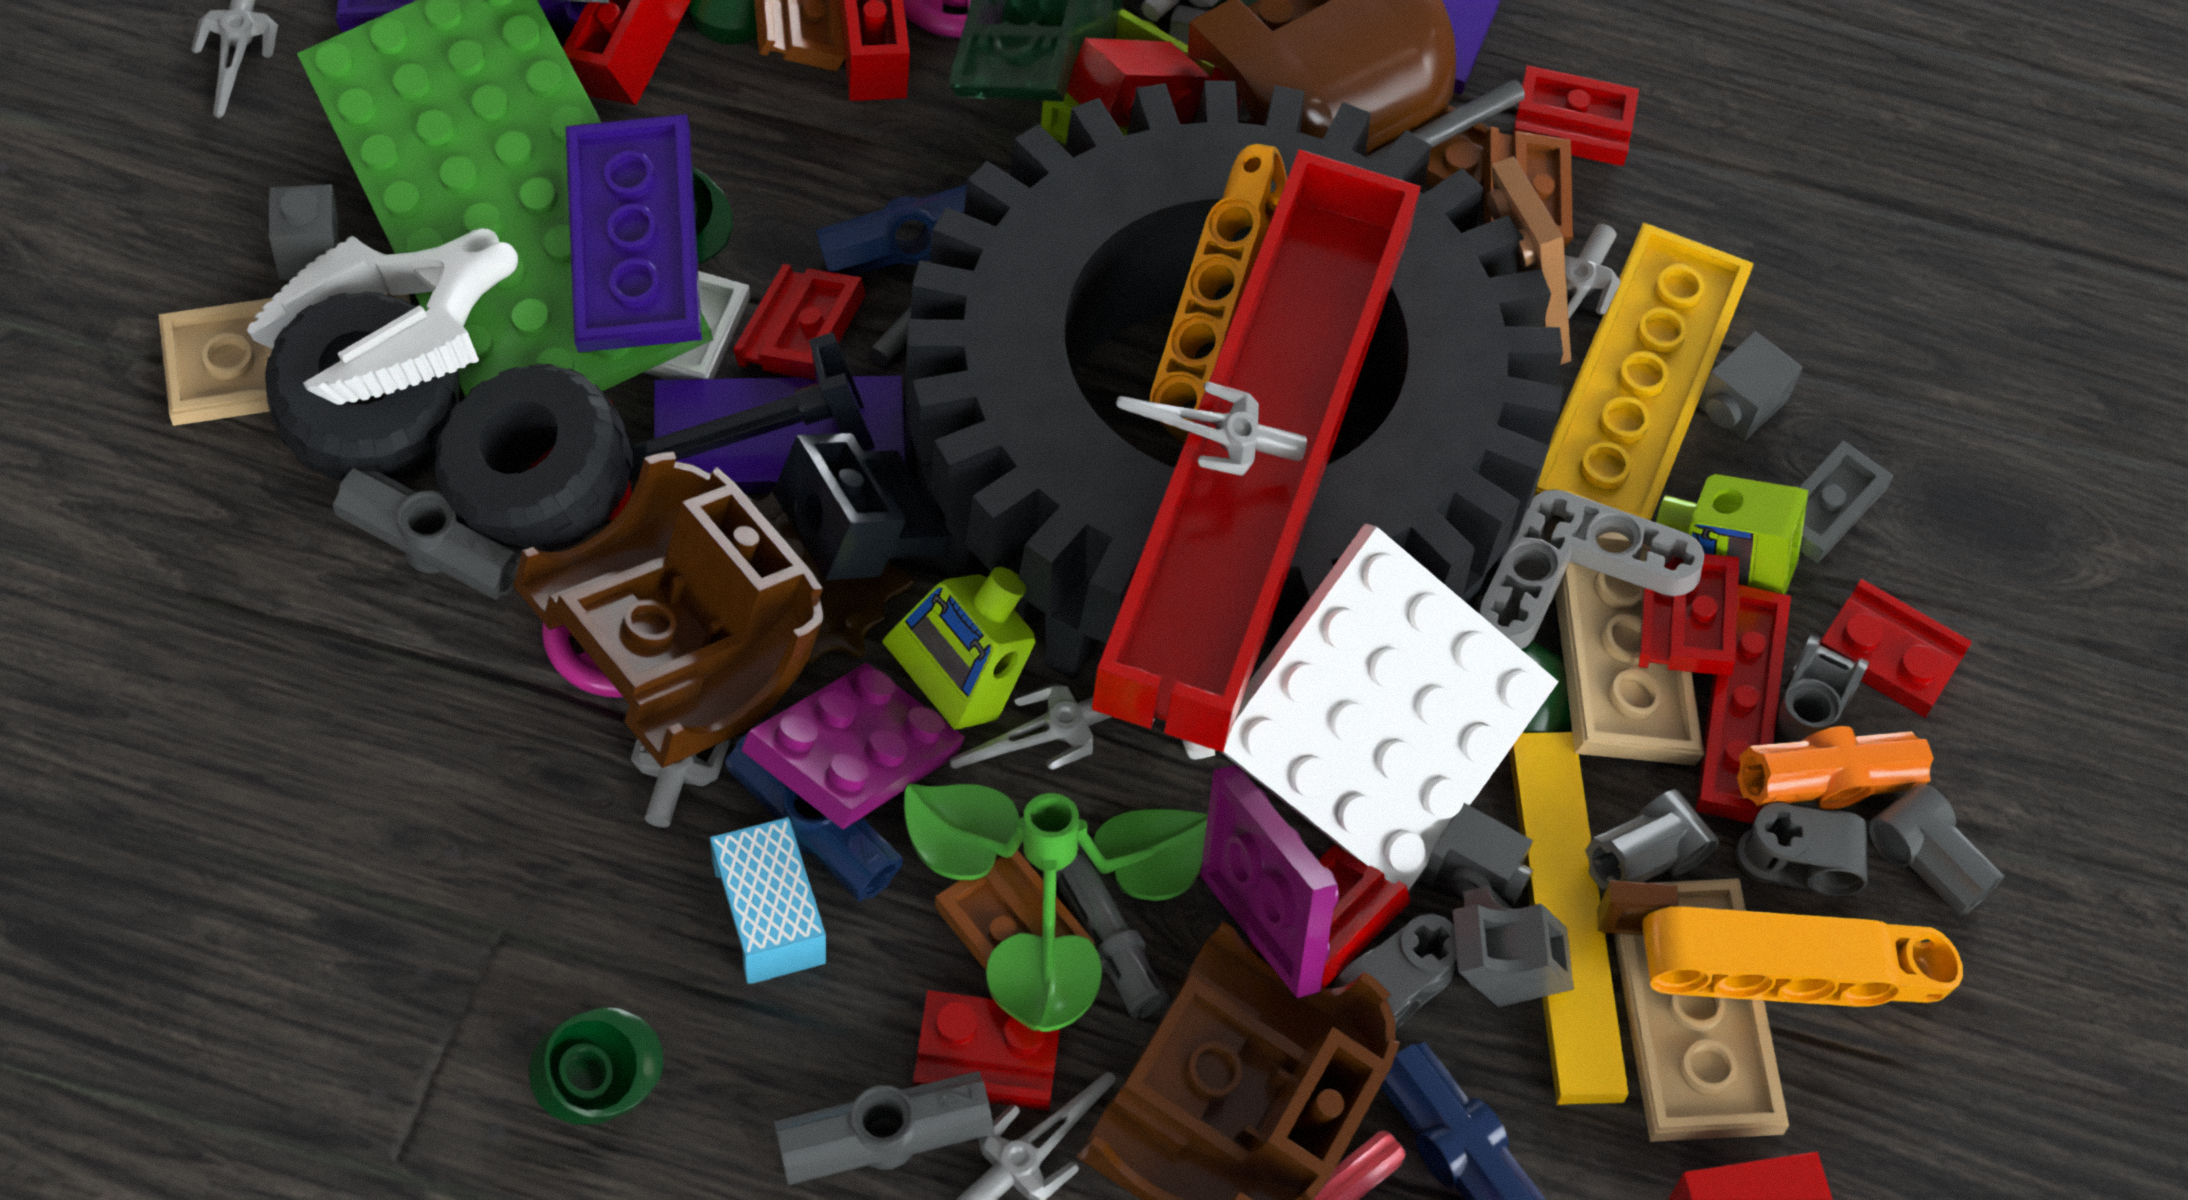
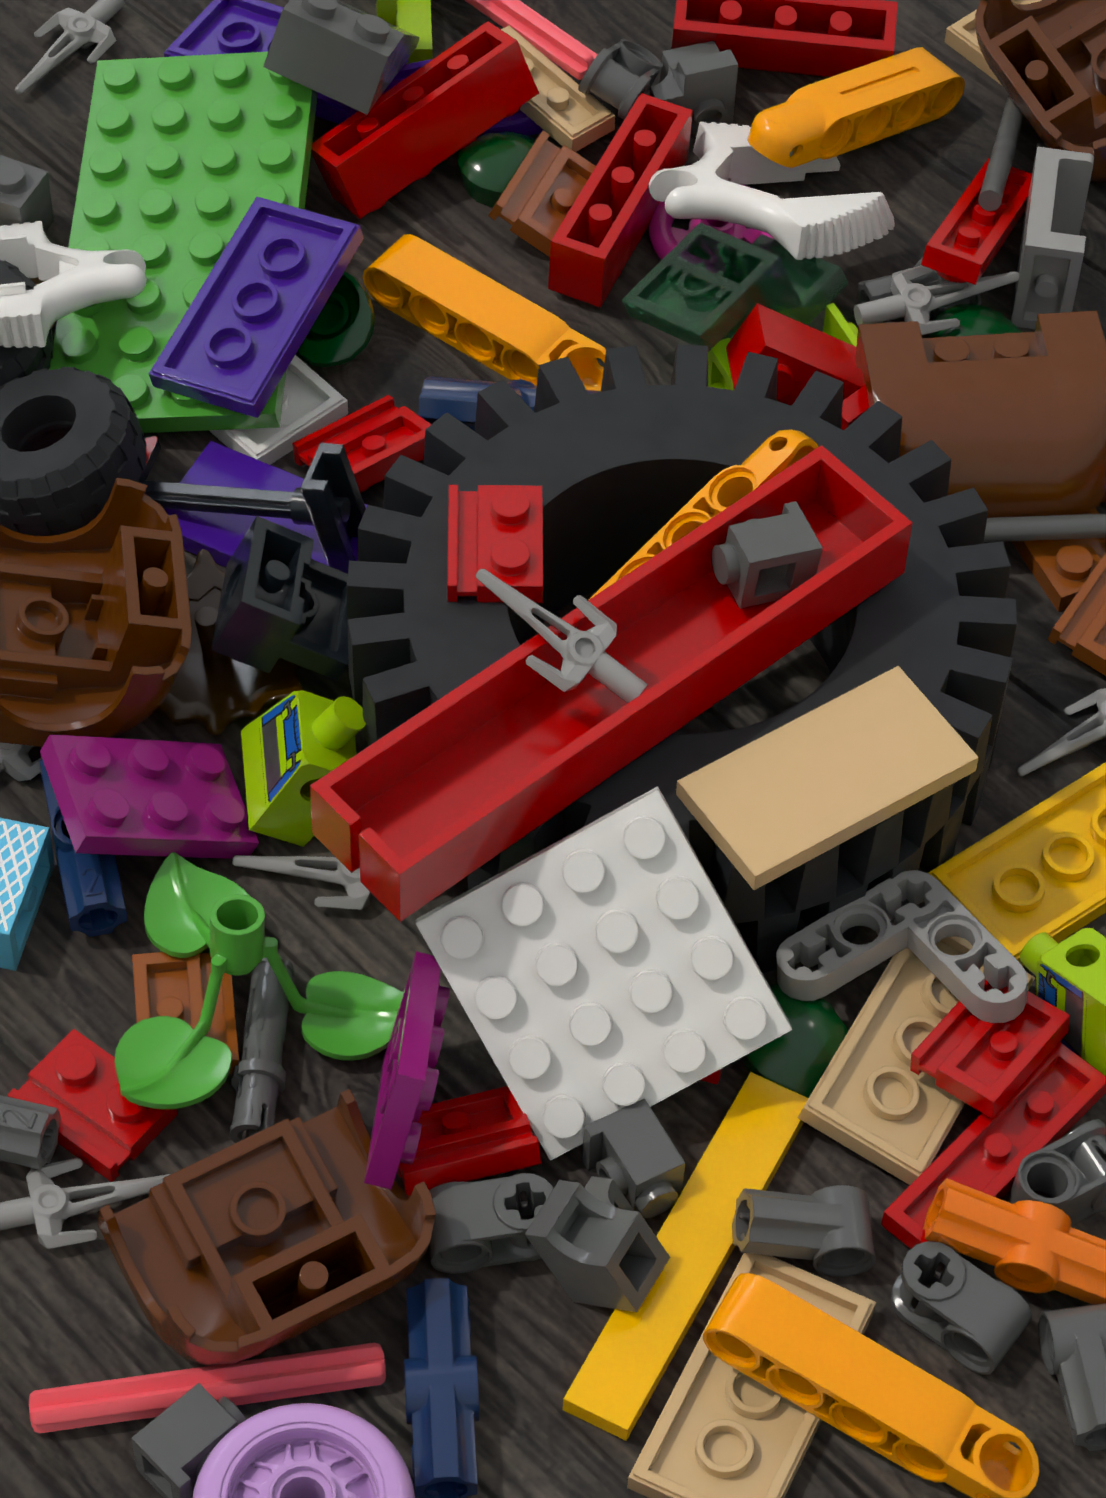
camera: 35 degrees right, 5 degrees down
medium nougat plate [1487,156,1571,365] -> none
reddish brown tile [1597,880,1679,936] -> none
none -> light orange piece [363,234,606,391]
none -> red plate [447,485,543,603]
none -> tan tile [676,666,979,890]
none -> dark grey brick [712,501,823,608]

